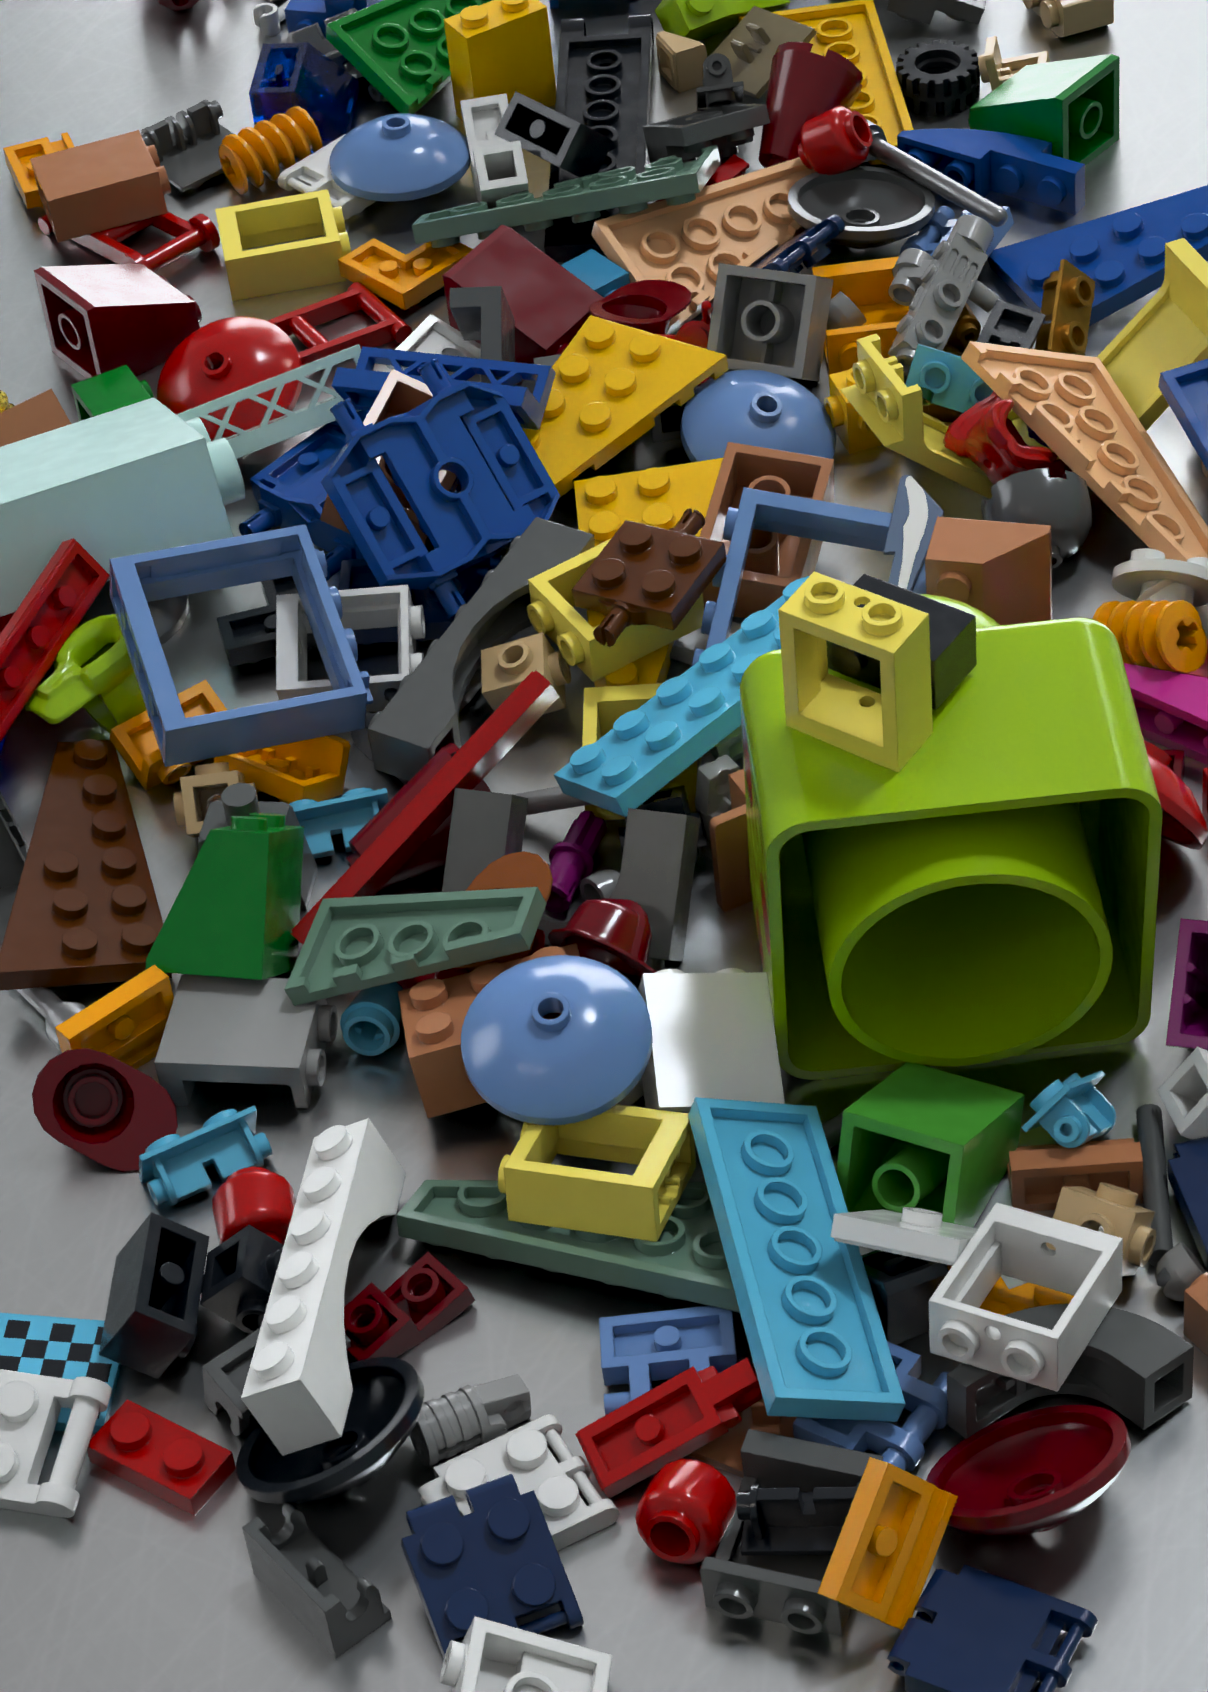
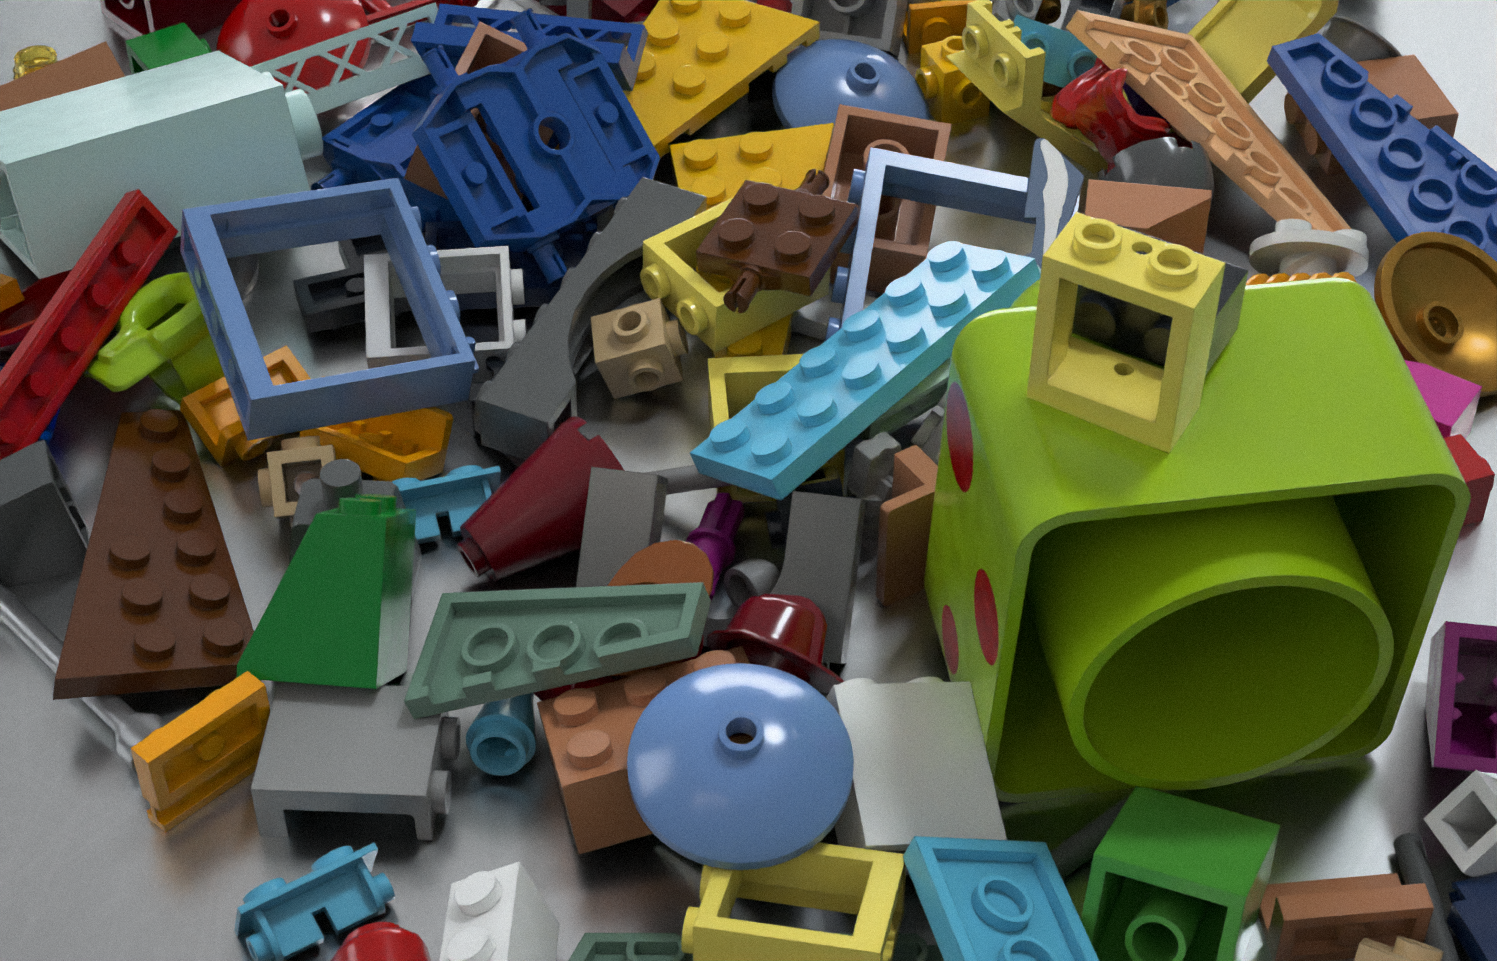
camera: 10 degrees left, 0 degrees up
dark red piece [32,1048,178,1171] -> none
red tile [291,670,559,945] -> none
medium azure hinge [1021,1070,1116,1148] -> none

